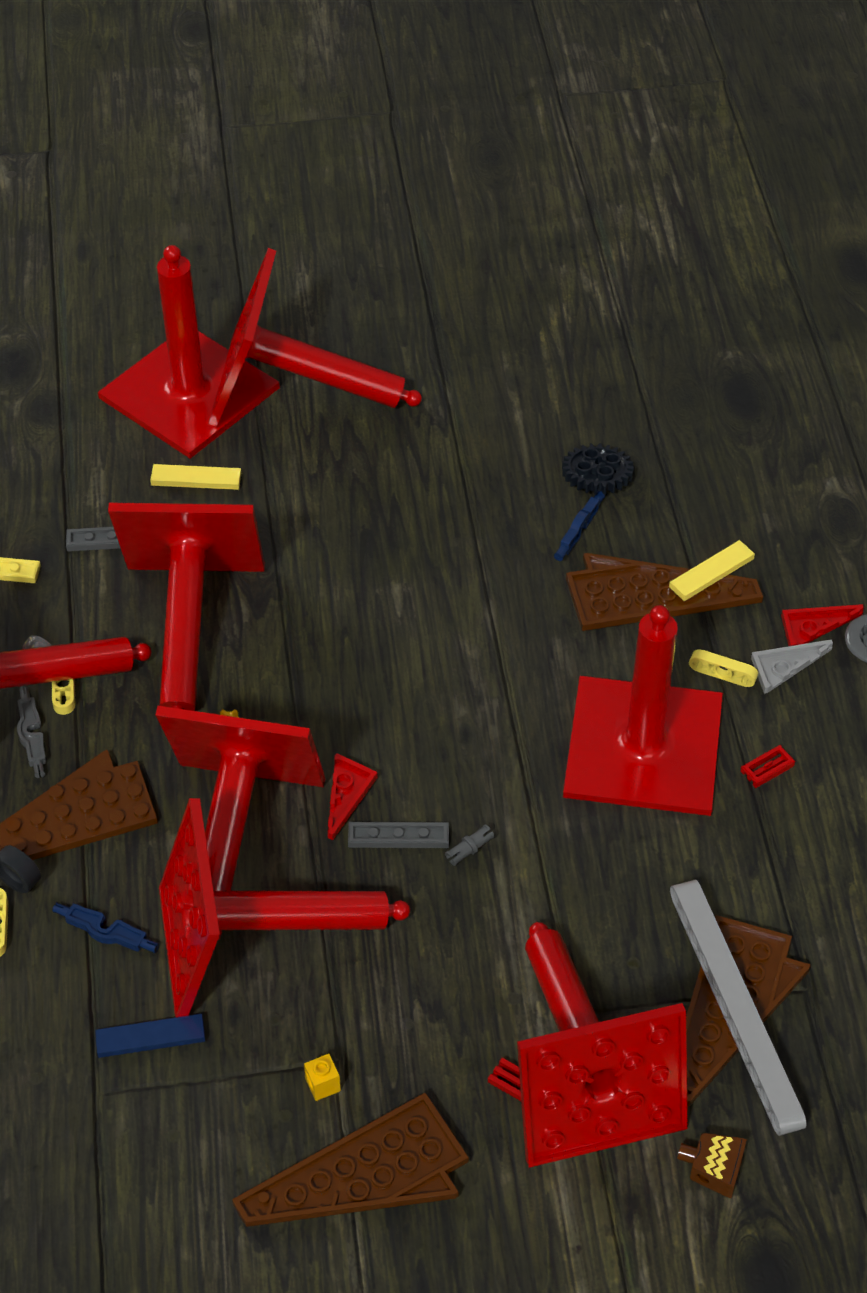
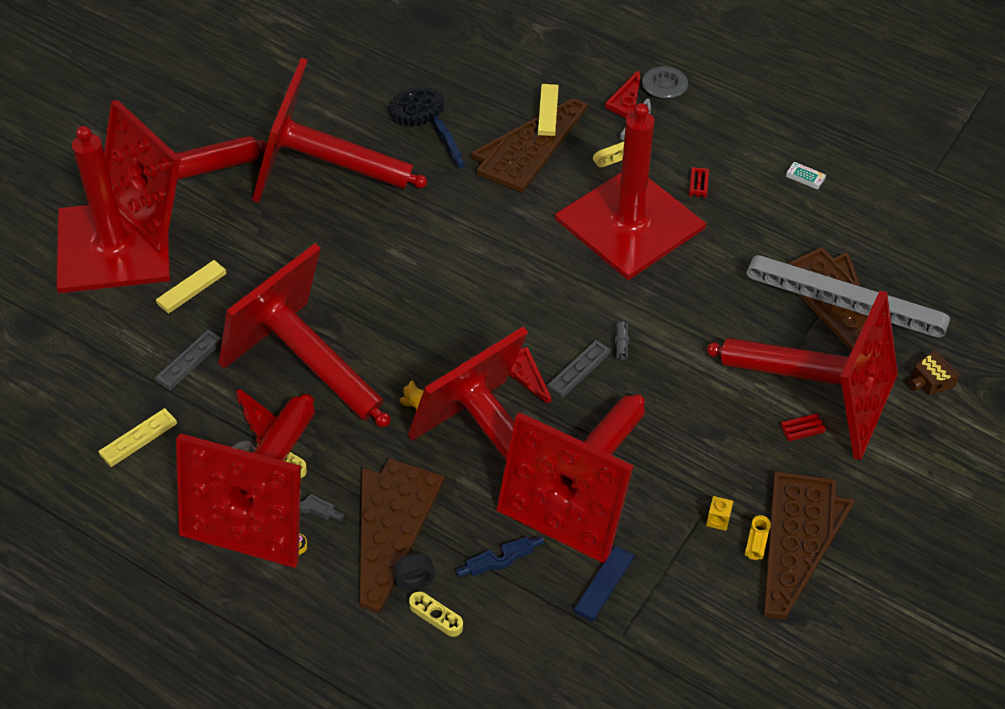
camera: 50 degrees left, 0 degrees up
none -> red wing [236,389,277,444]
none -> red piece [252,58,427,203]
none -> yellow piece [745,516,771,561]

